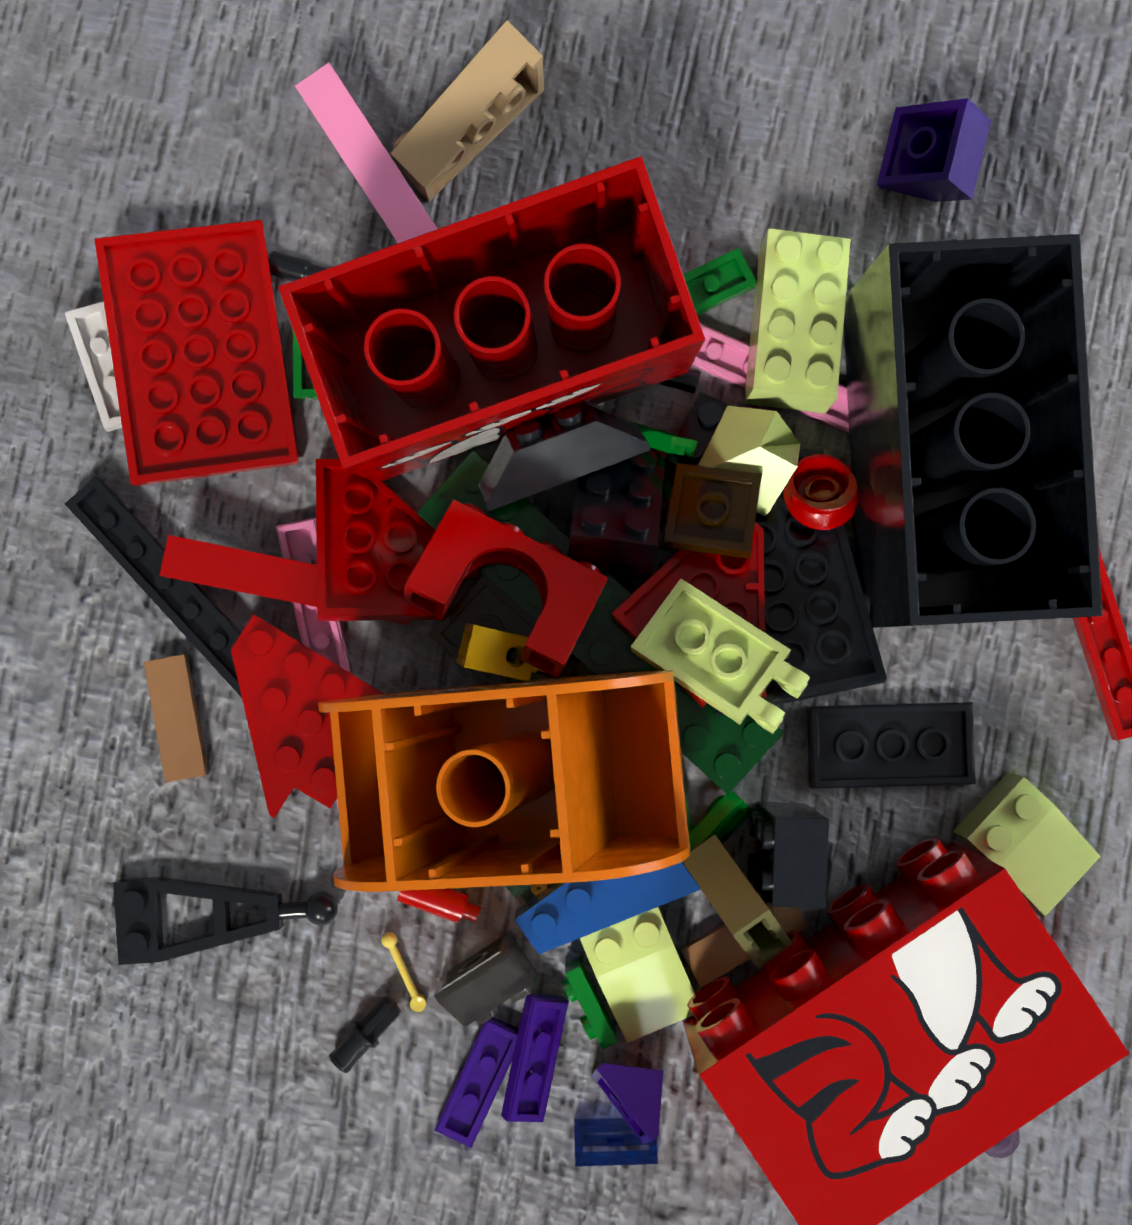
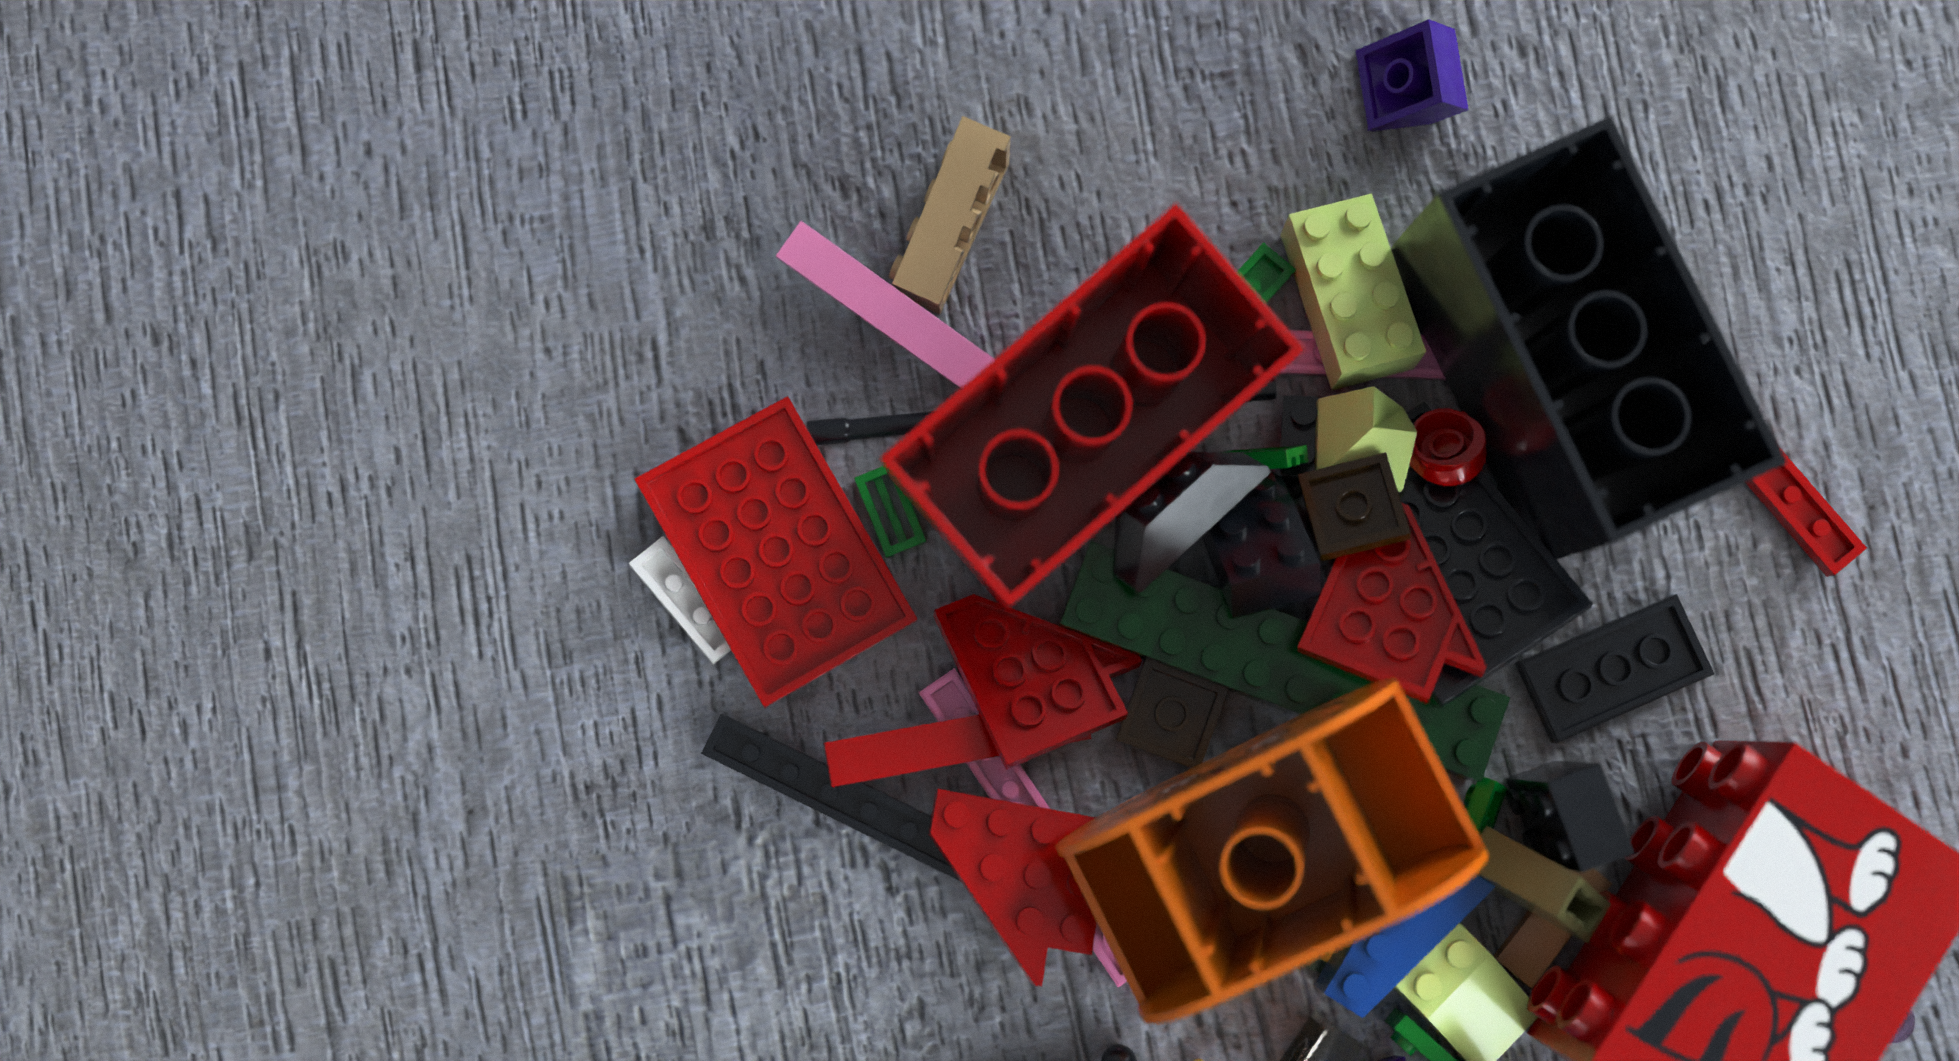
camera: 20 degrees left, 5 degrees down
medium nougat tile [144,654,209,783] -> none
red cylinder [397,888,481,924] -> none
red arch [403,499,608,678] -> none
yellow torso [456,623,552,681] -> none
yellowish green tile [631,579,810,734] -> none
yellowish green slope [953,772,1101,917] -> none

